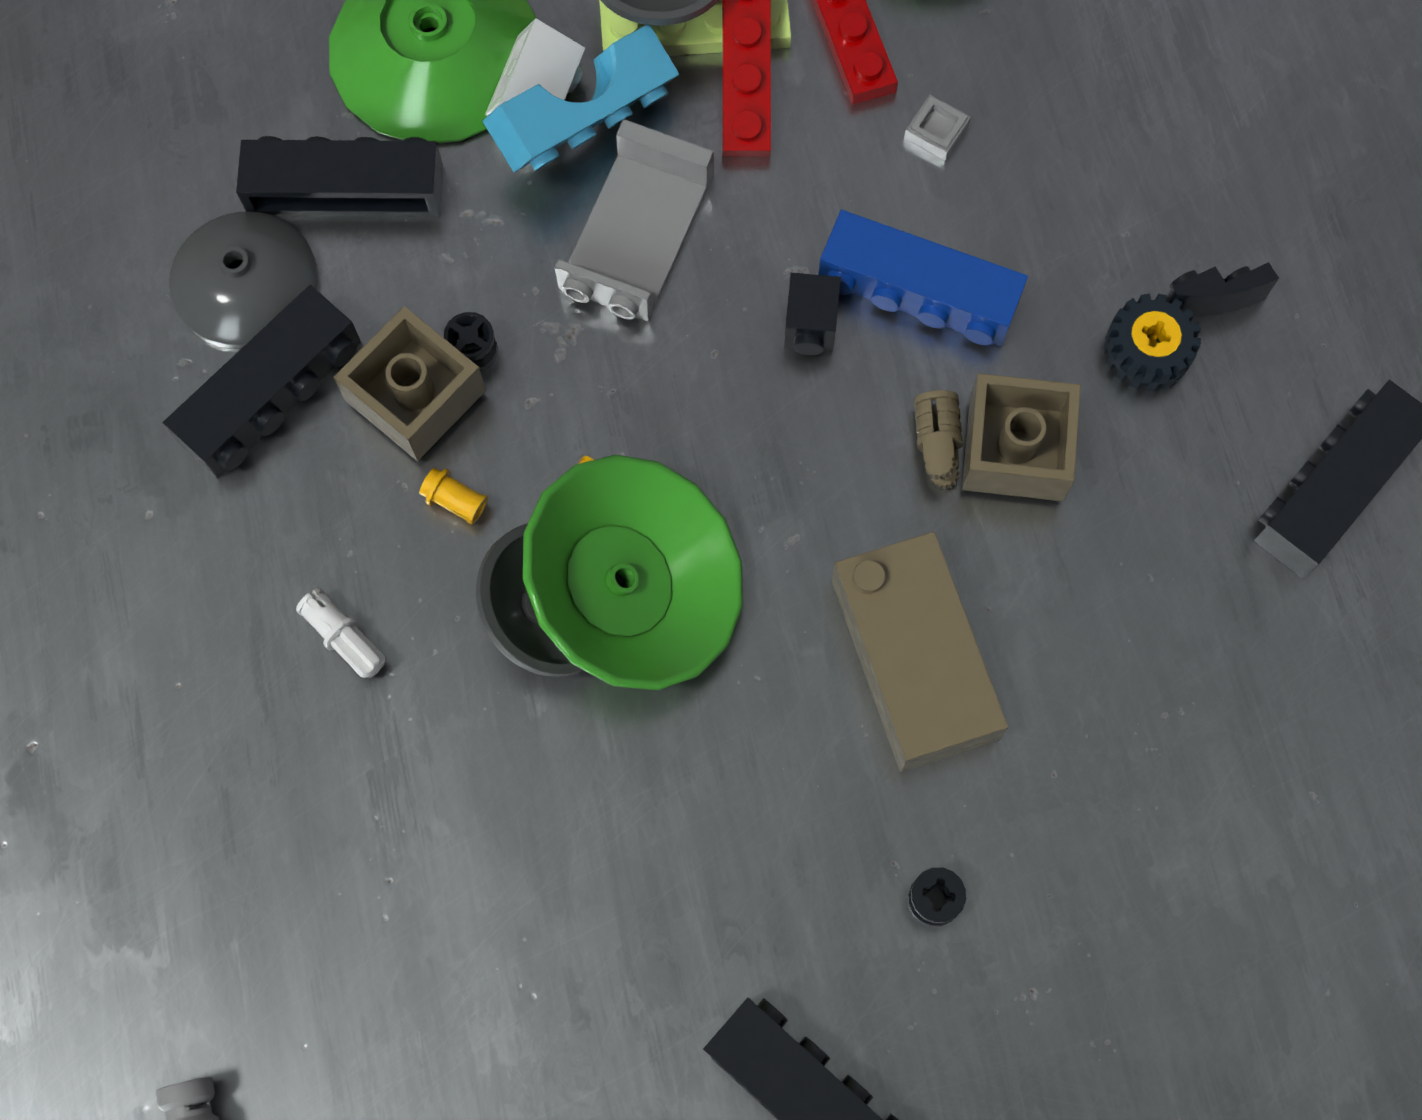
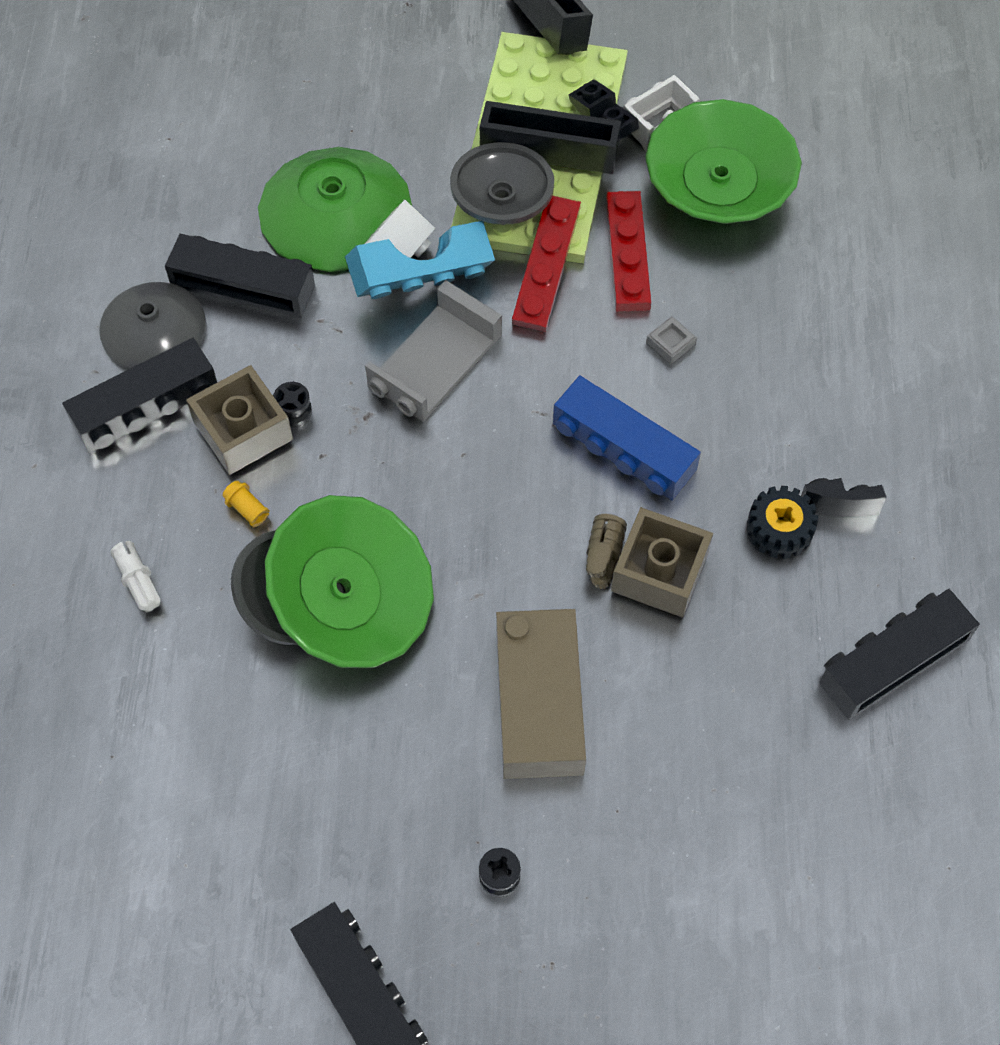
camera: 15 degrees right, 10 degrees down
black brick [784,272,841,355] -> none

